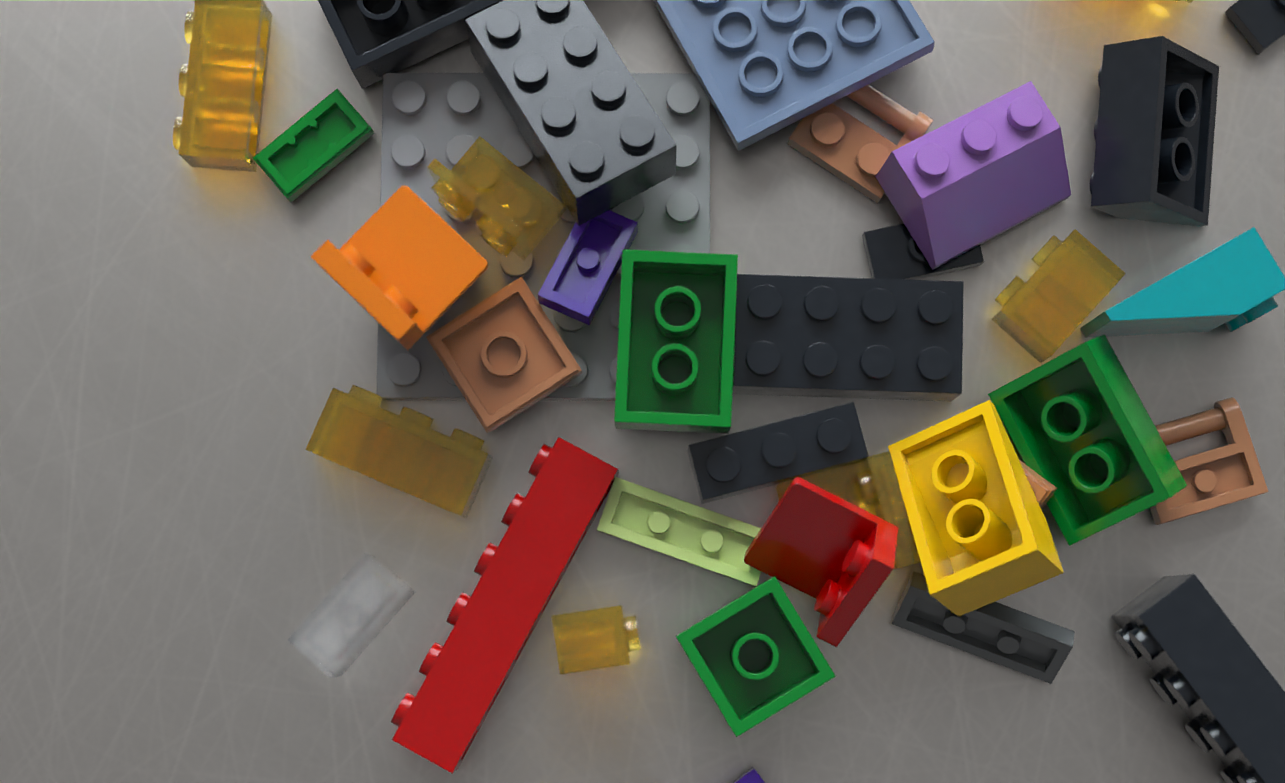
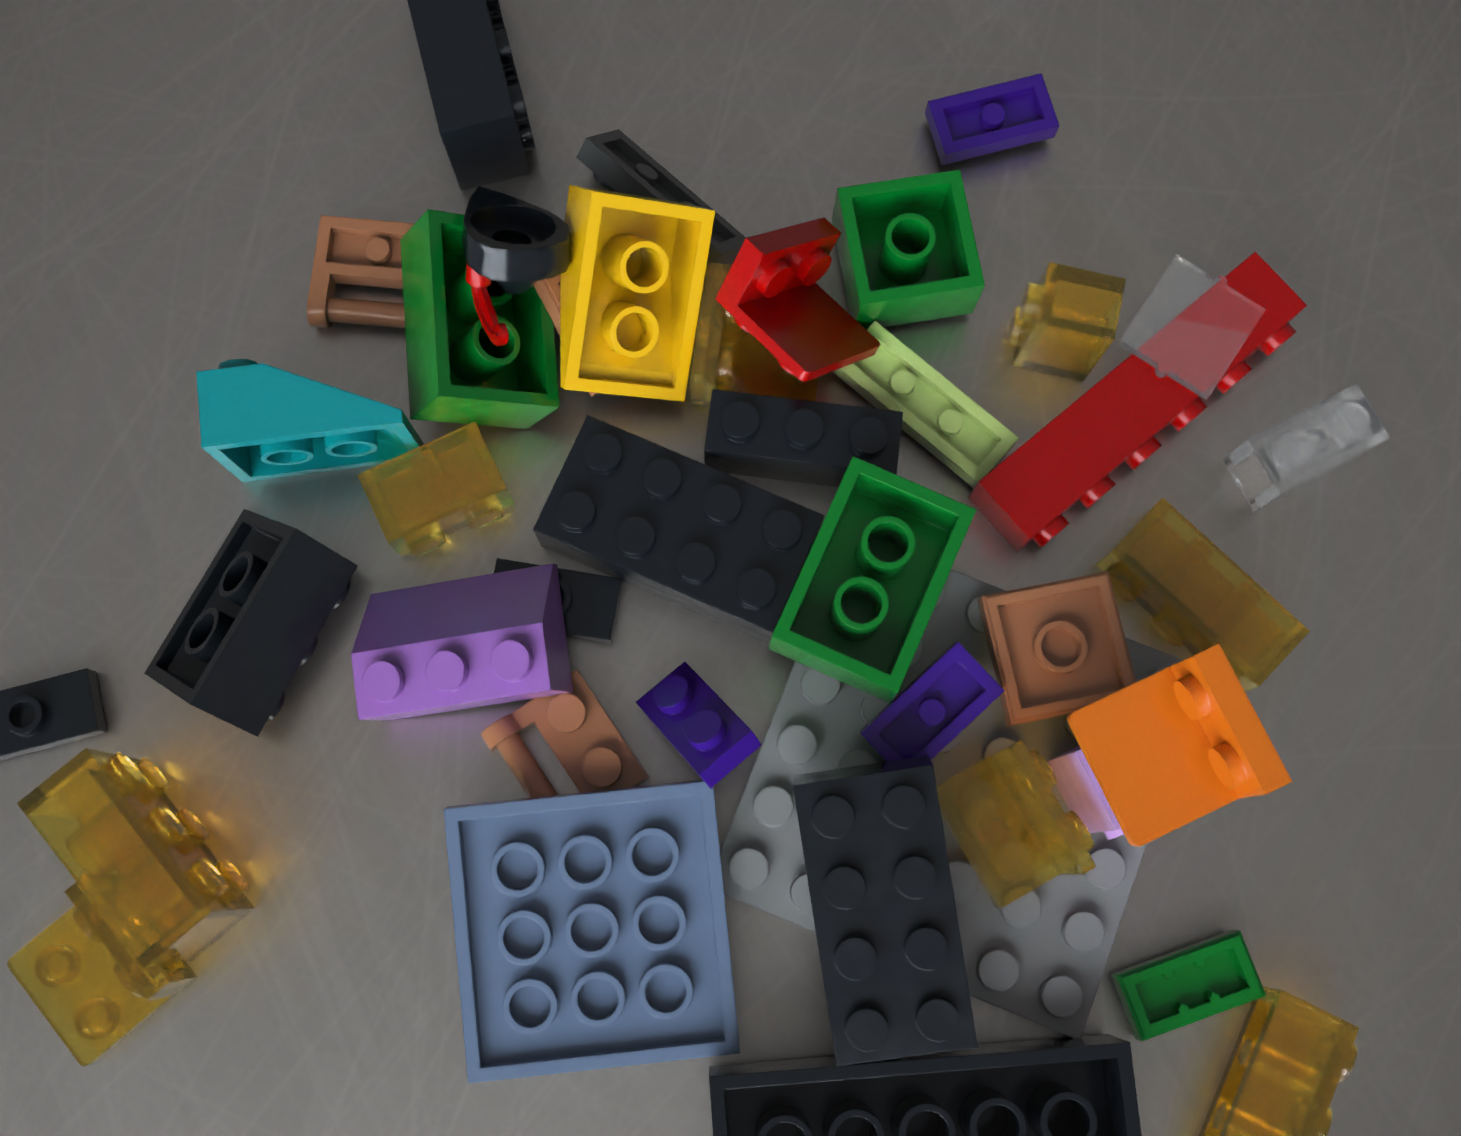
camera: 165 degrees left, 5 degrees down
none -> black piece [462,186,571,346]
none -> dark purple plate [636,661,762,789]
none -> clear piece [1117,254,1266,400]

